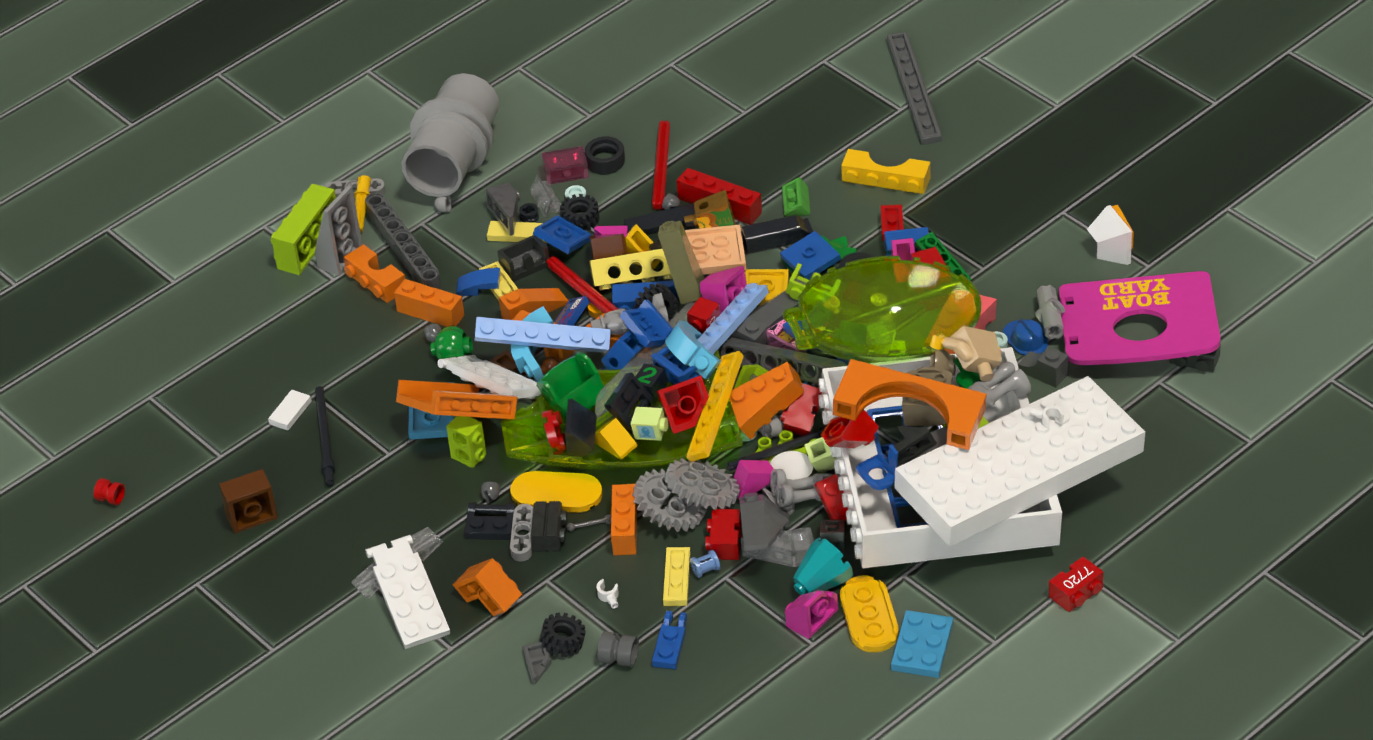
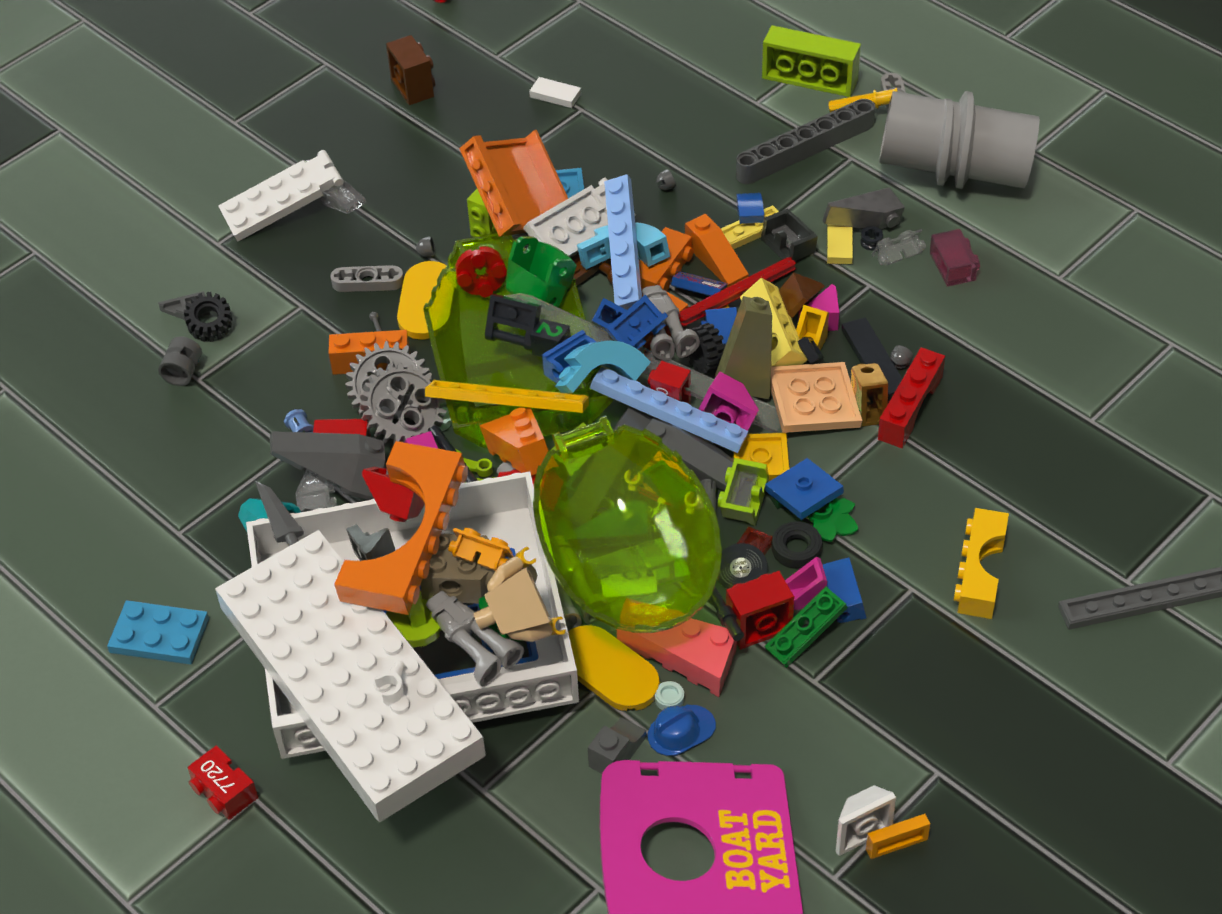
camera: 85 degrees right, 5 degrees up
light grey slope [315,185,362,276] -> none
black bar [315,386,335,486] -> none
orange arch [344,244,405,303] -> none
orange brick [394,279,465,327] -> none
green plant [431,326,473,360] -> none
light grey hinge [435,196,452,213] -> none
orange brick [452,558,522,616] -> none
black plate [464,502,516,540] -> none
pearl dark grey brick [531,501,567,552] -> none
blue tile [533,215,591,254] -> none
black tyre [560,194,599,230] -> none
light aqua tile [565,185,586,199] -> none
black slope [565,399,597,464] -> none
black tyre [585,136,625,174] -> none
yellow slope [595,418,637,460] -> none
white piece [597,579,619,608] -> none
yellowish green brick [631,407,668,441] -> none
red axle [652,120,670,210] -> none
blue hinge [652,611,687,669] -> none
red slope [656,375,709,434] -> none
light yellow tile [663,547,690,606] -> none
black piece [741,215,813,254] -> none
bright green slope [782,177,810,217] -> none
dark pink slope [785,590,838,639] -> none
yellow tile [840,575,899,652] -> none
blue piece [856,445,898,491] -> none
red plate [881,204,904,241] -> none
light grey piece [1035,285,1065,340] -> none
none -> dark grey bar [255,481,304,546]
none -> light orange hinge [448,528,514,571]

